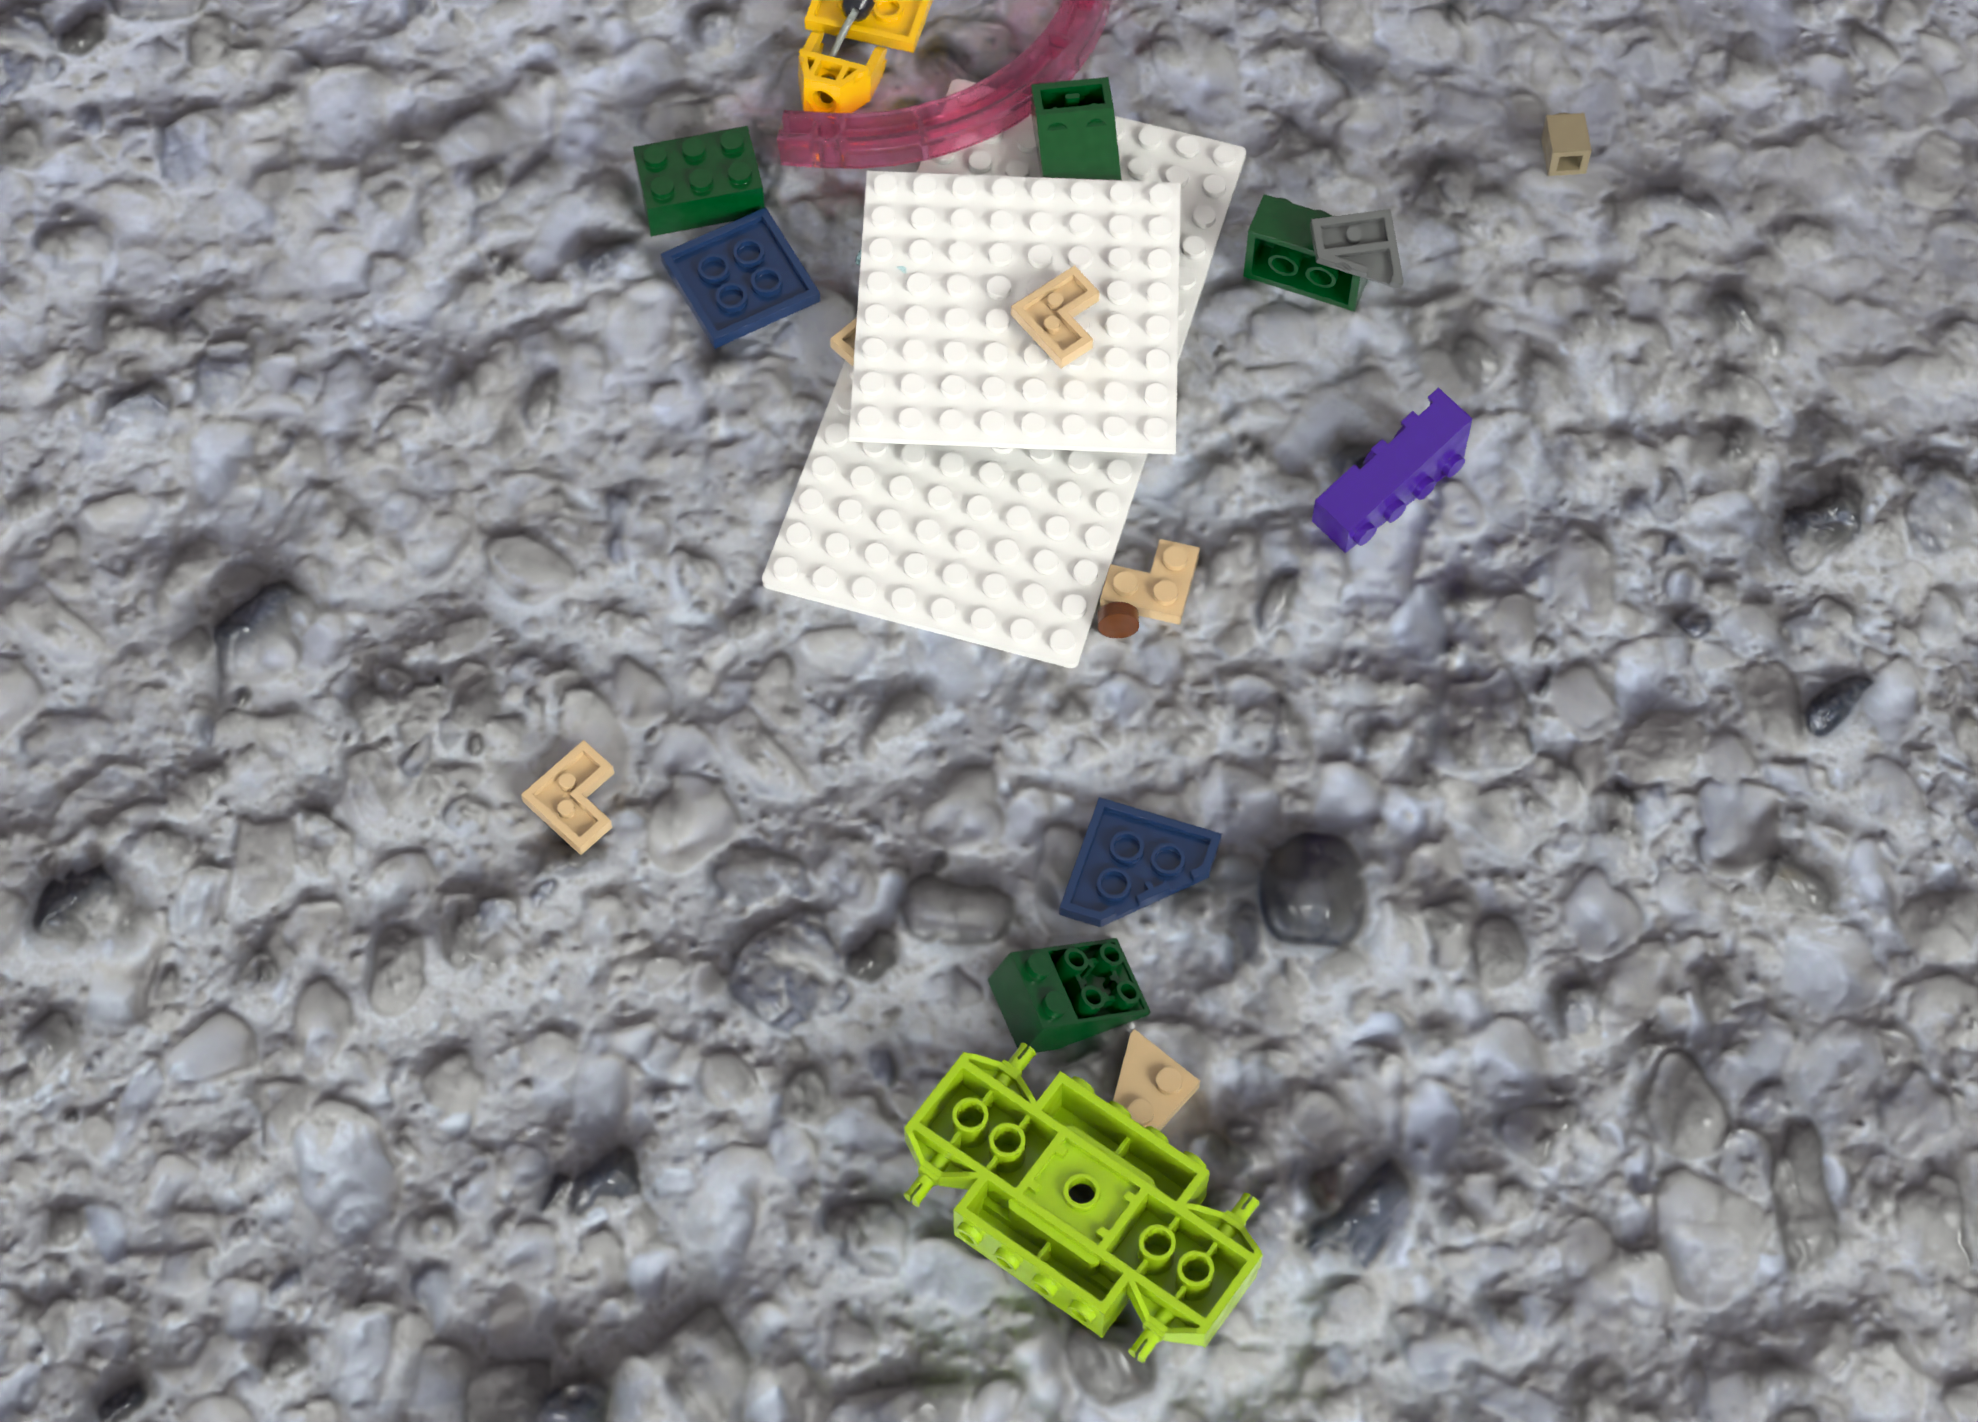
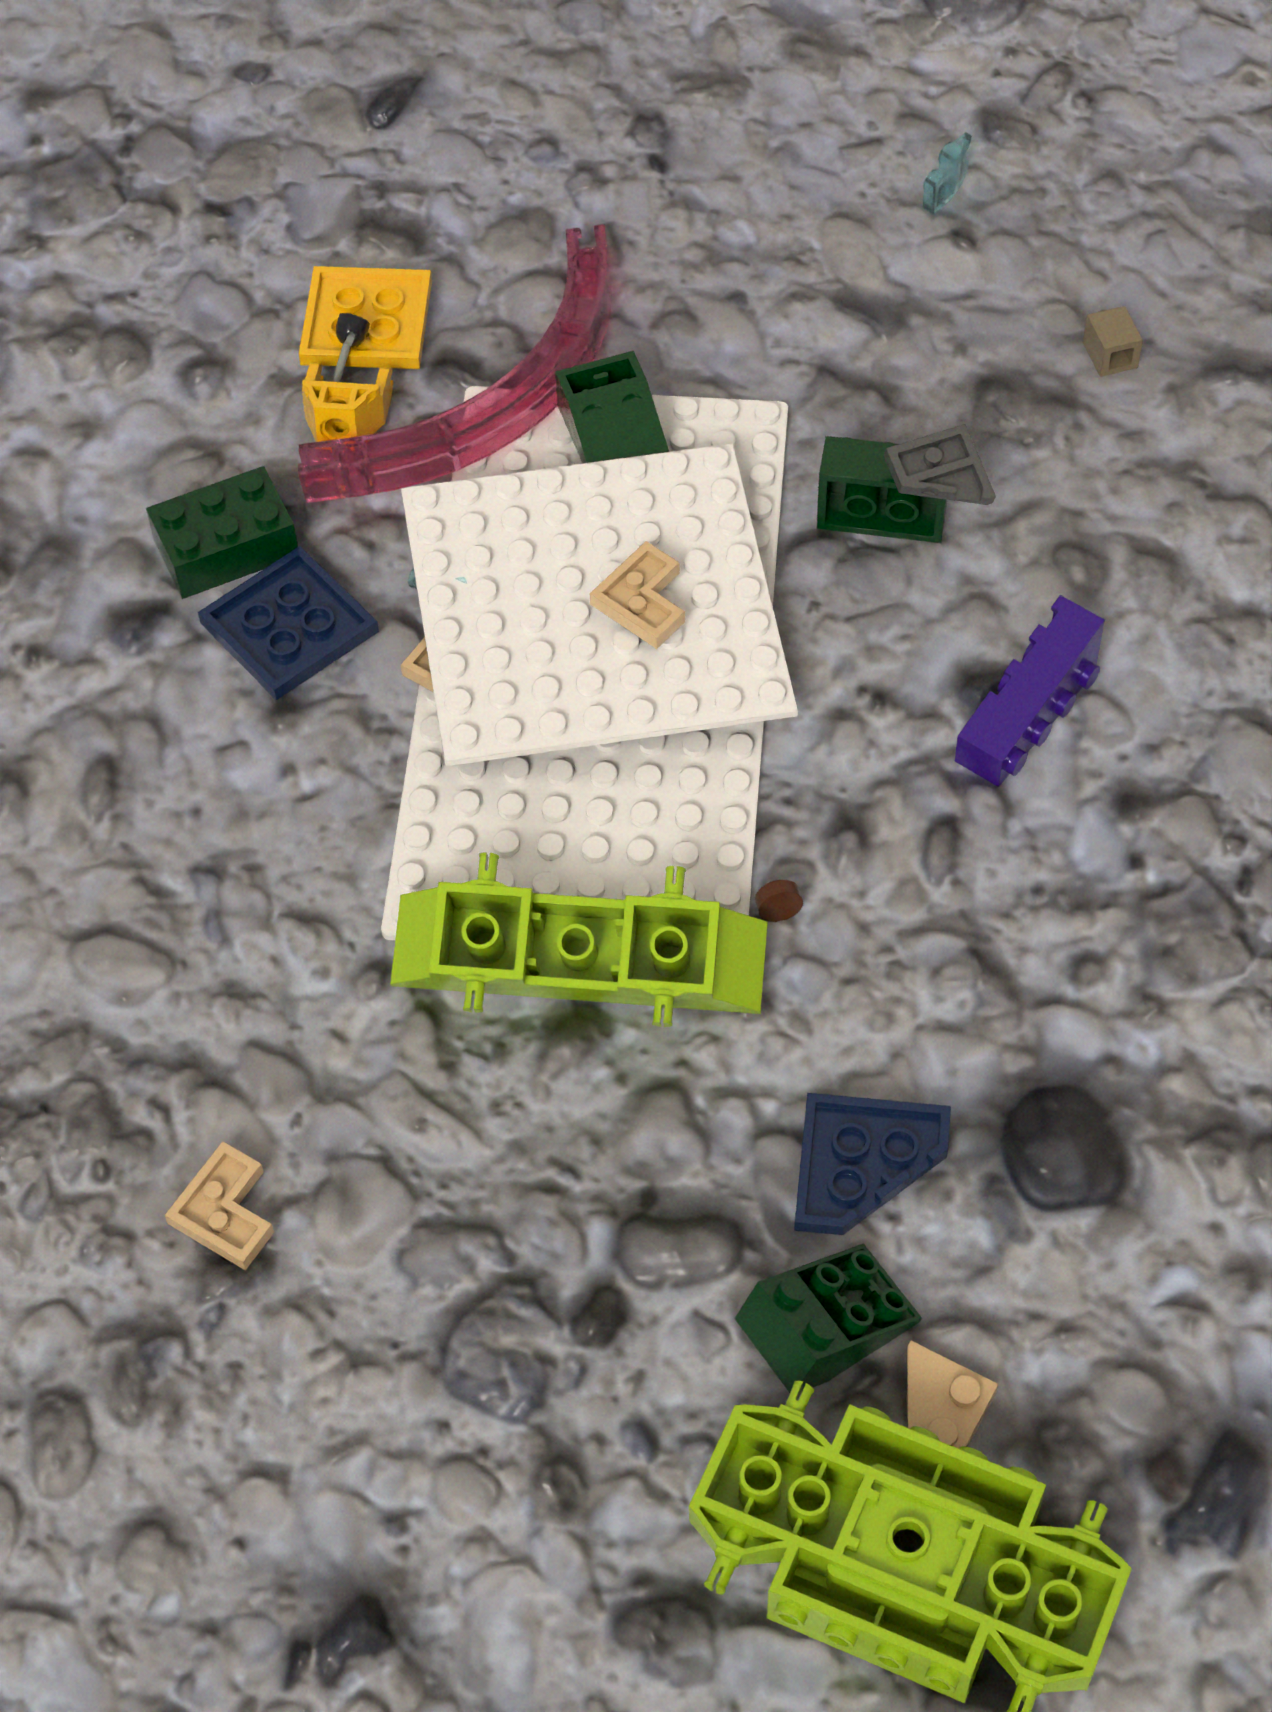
camera: 10 degrees left, 5 degrees down
tan plate [1100,539,1200,625] -> none
none -> lime piece [390,852,768,1027]

